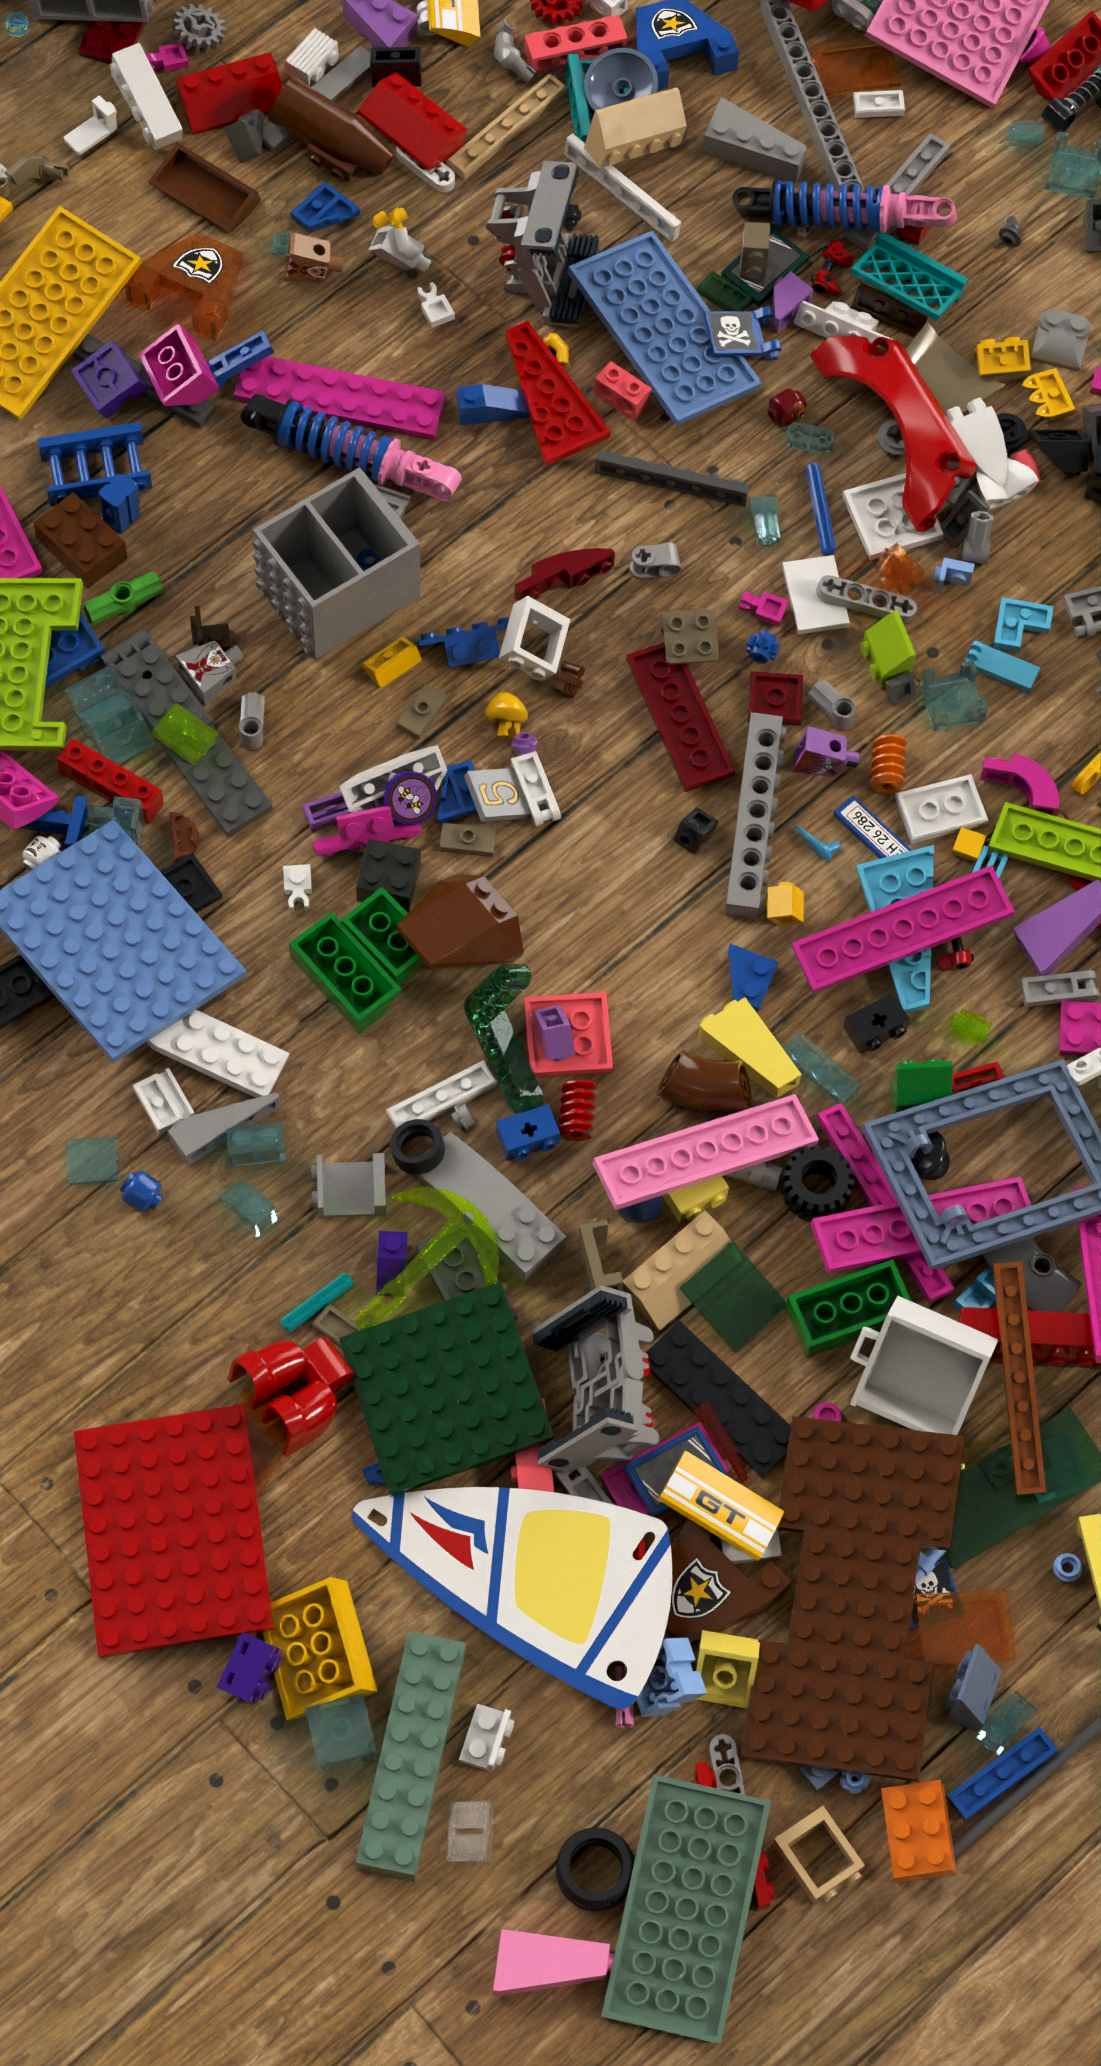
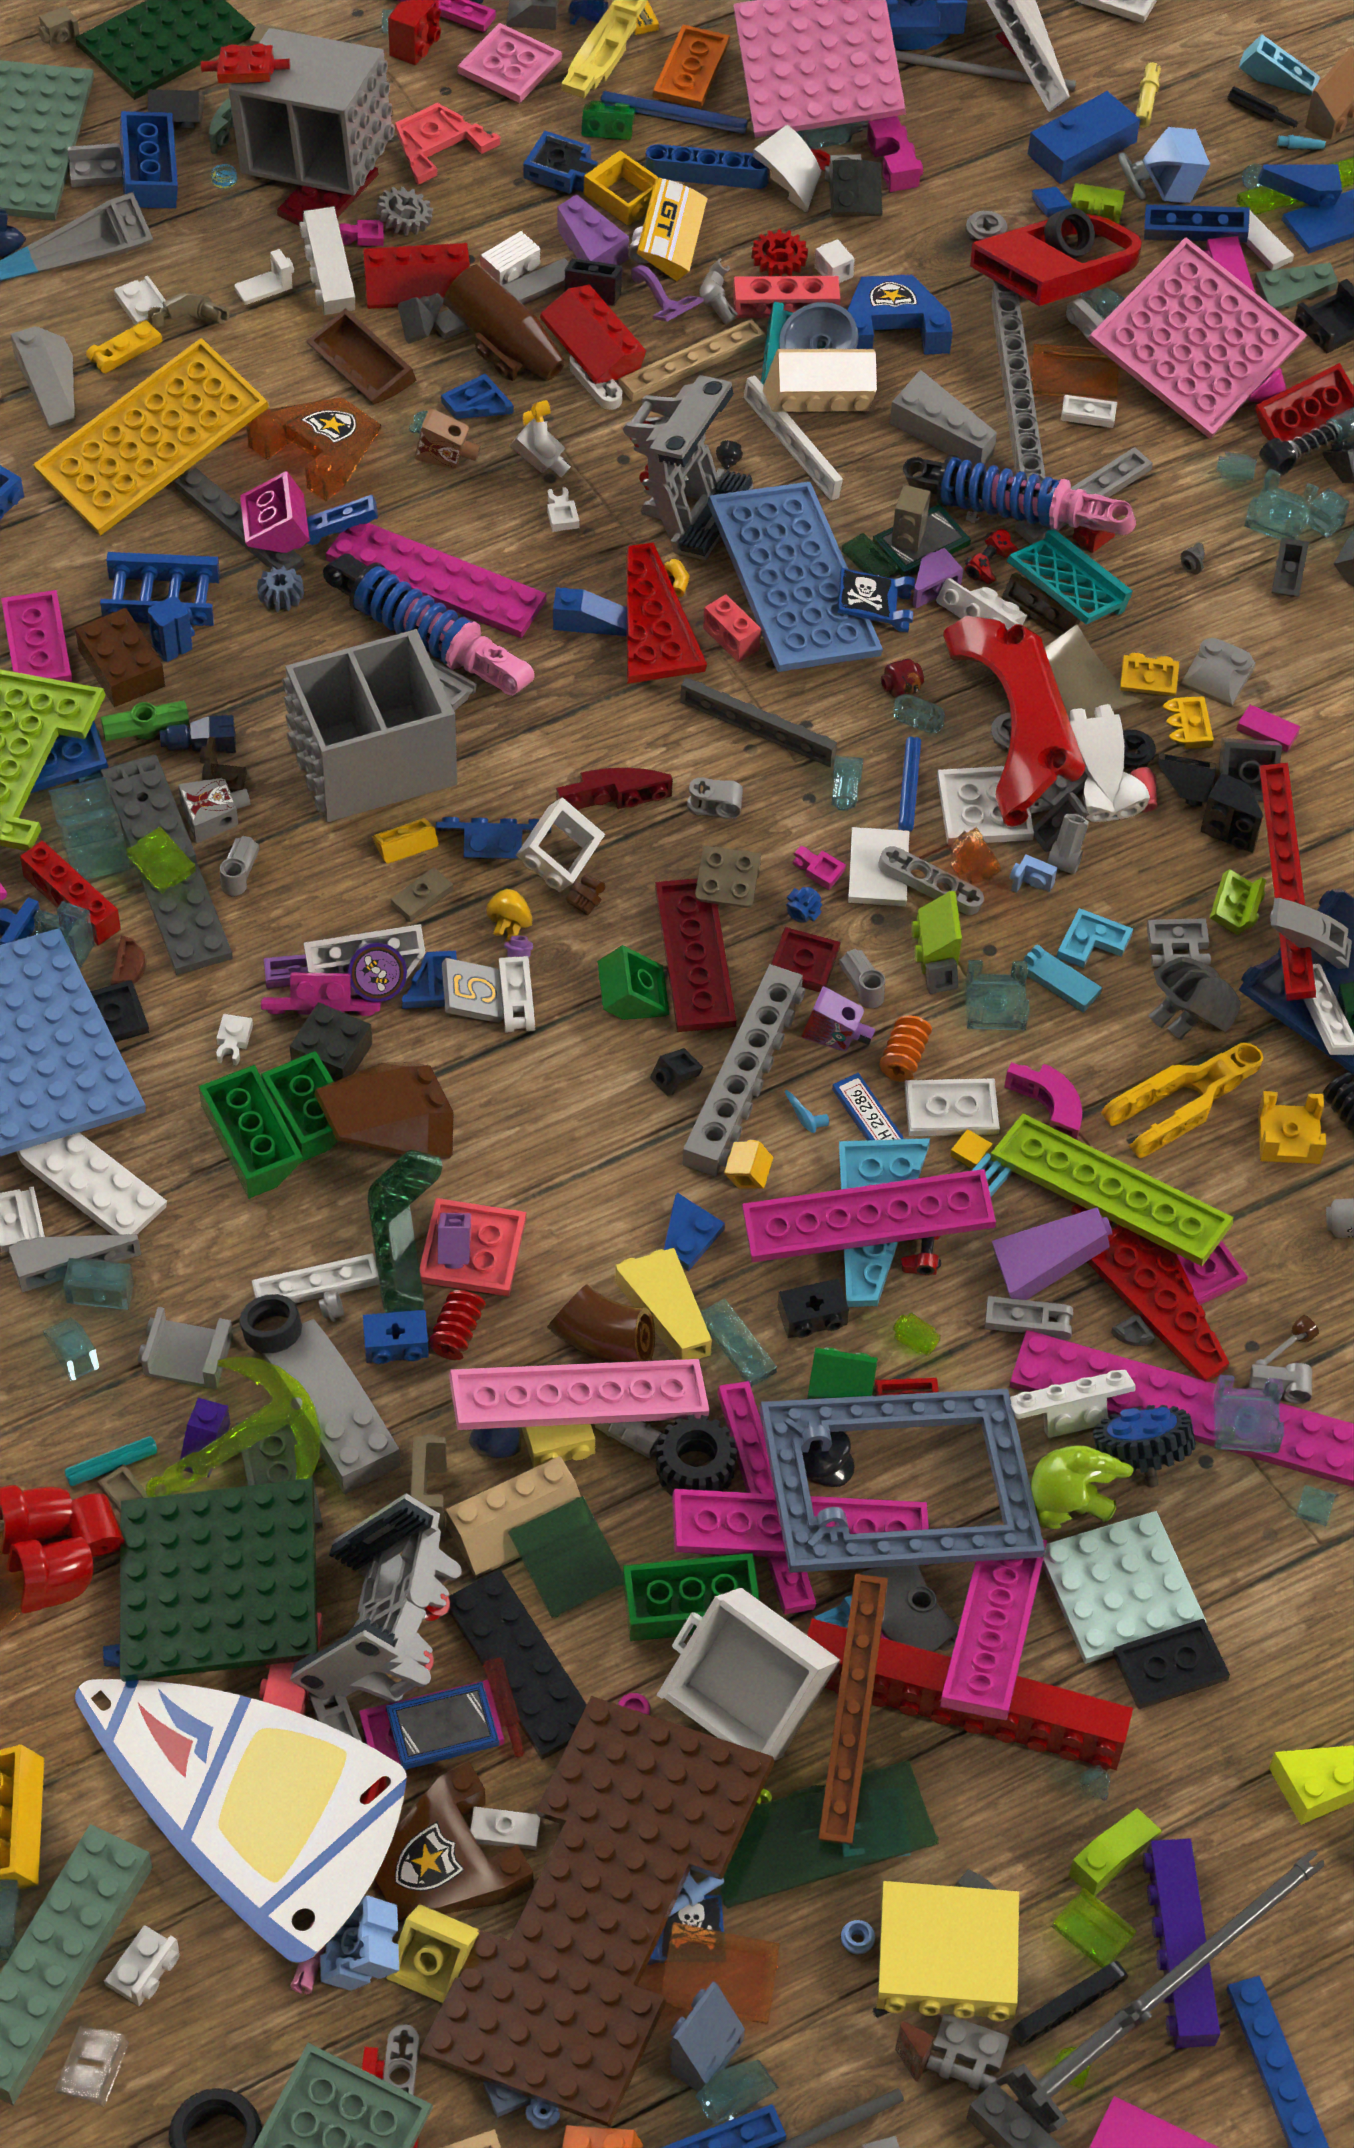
camera: 15 degrees right, 10 degrees down
dark purple piece [71,340,149,419] -> none
dark tan plate [440,823,496,857] -> none
yellow slope [658,1451,784,1561] -> none
none -> dark blue piece [160,715,236,753]
none -> sand blue gear [257,565,304,613]
none -> green slope [597,945,670,1020]
none -> medium lavender piece [631,265,704,322]

